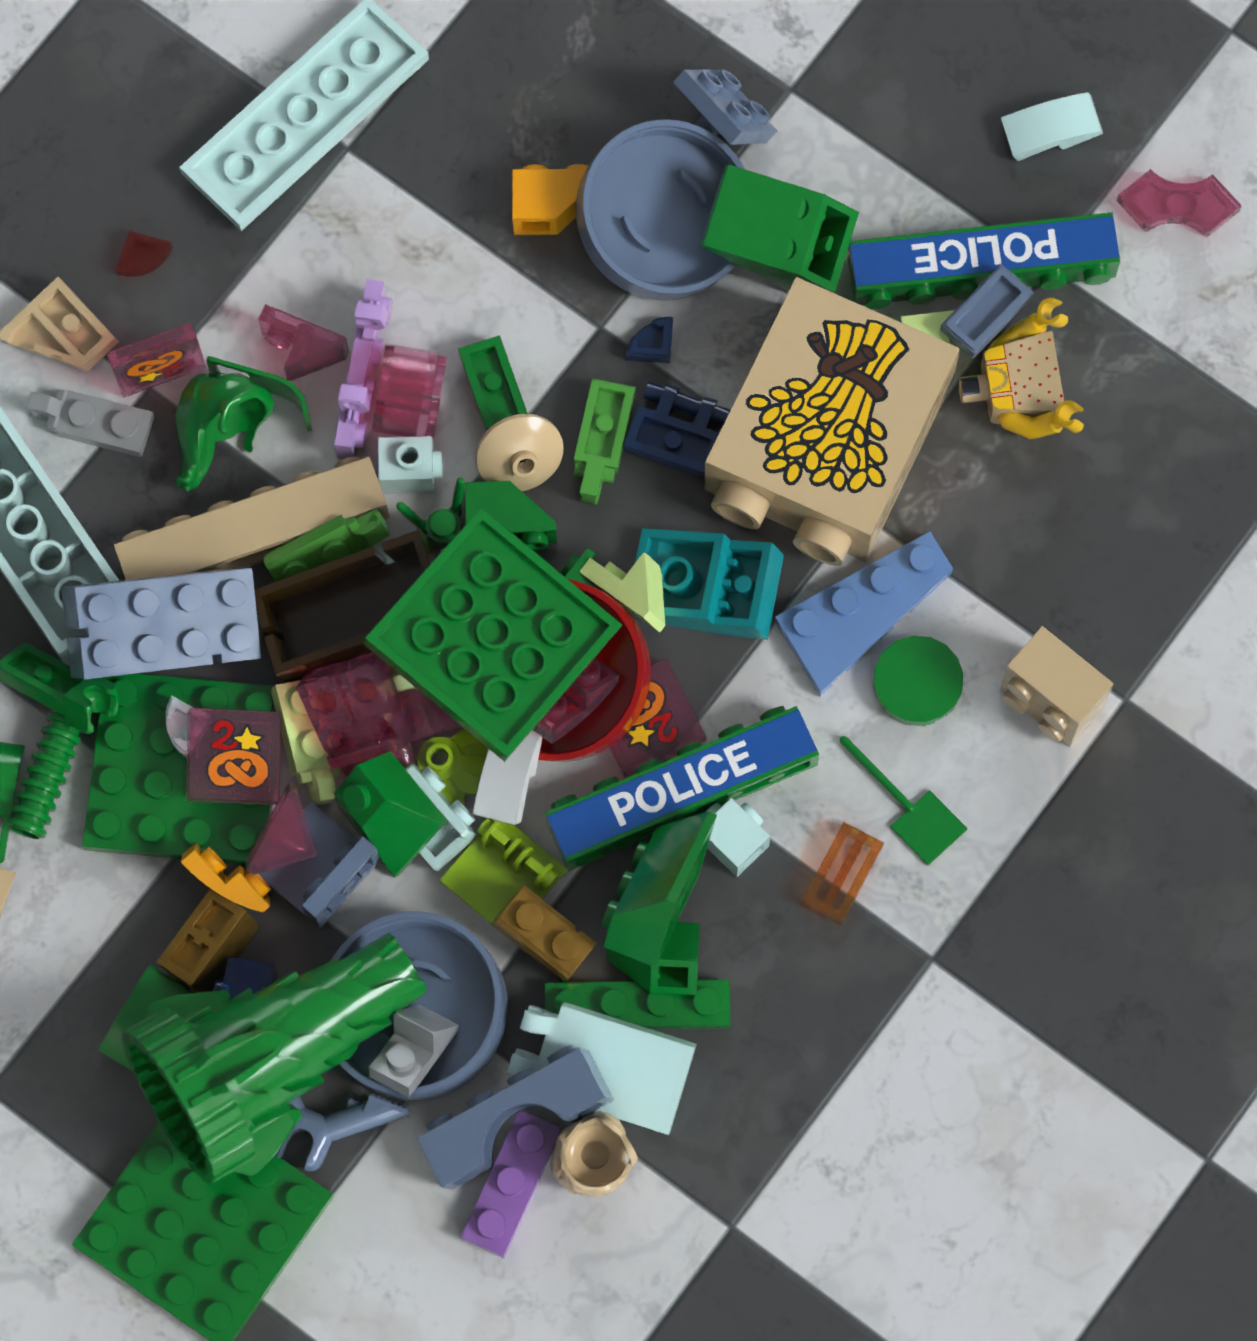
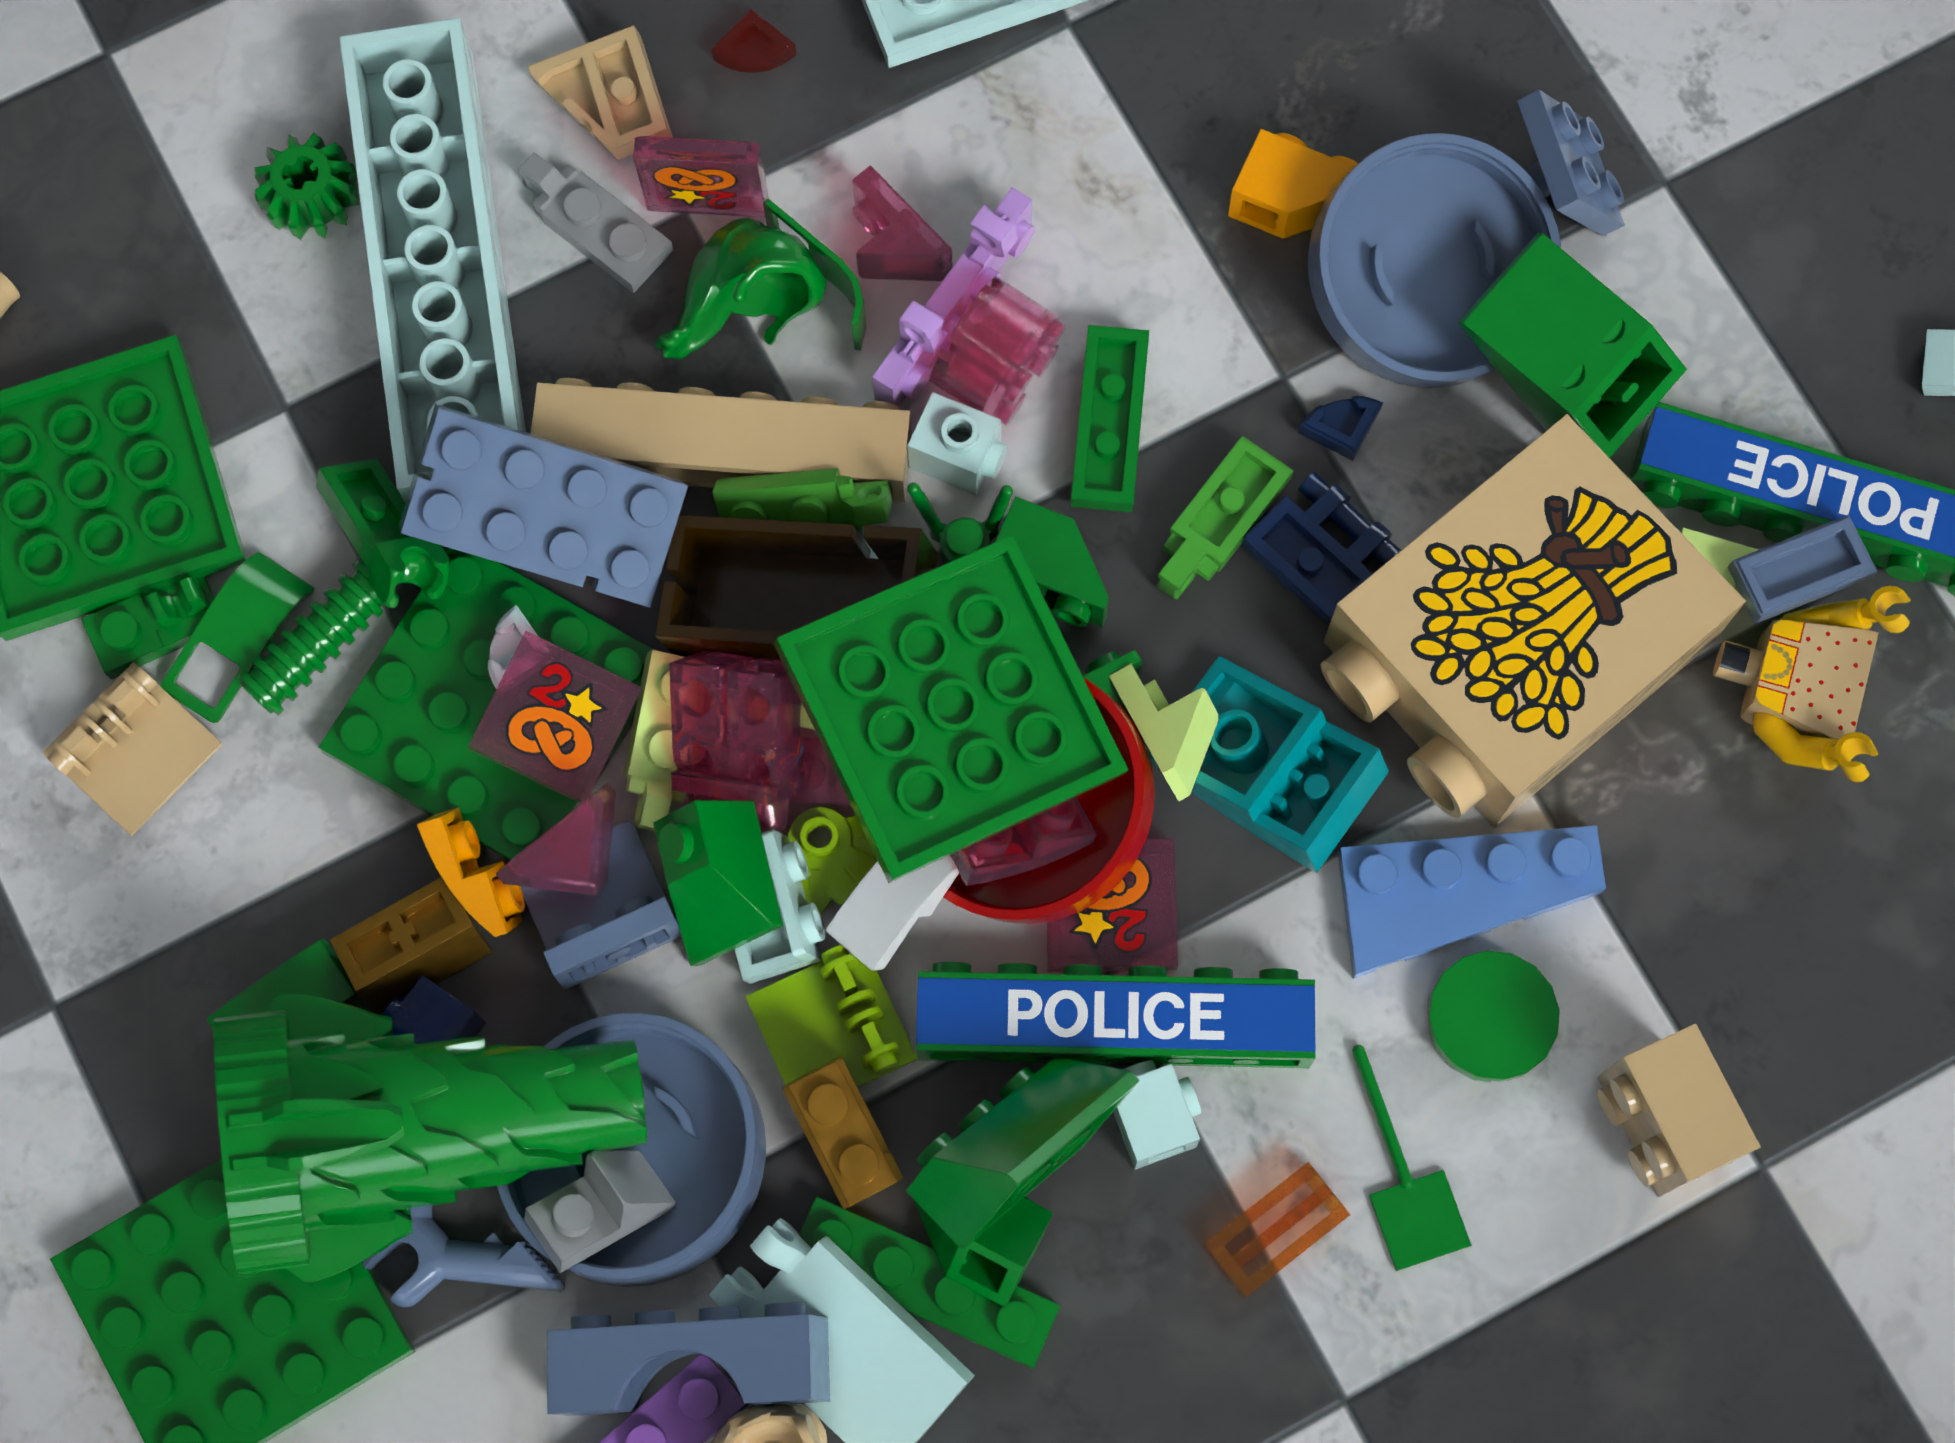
camera: 25 degrees right, 0 degrees up
tan dish [475,414,564,491] -> none

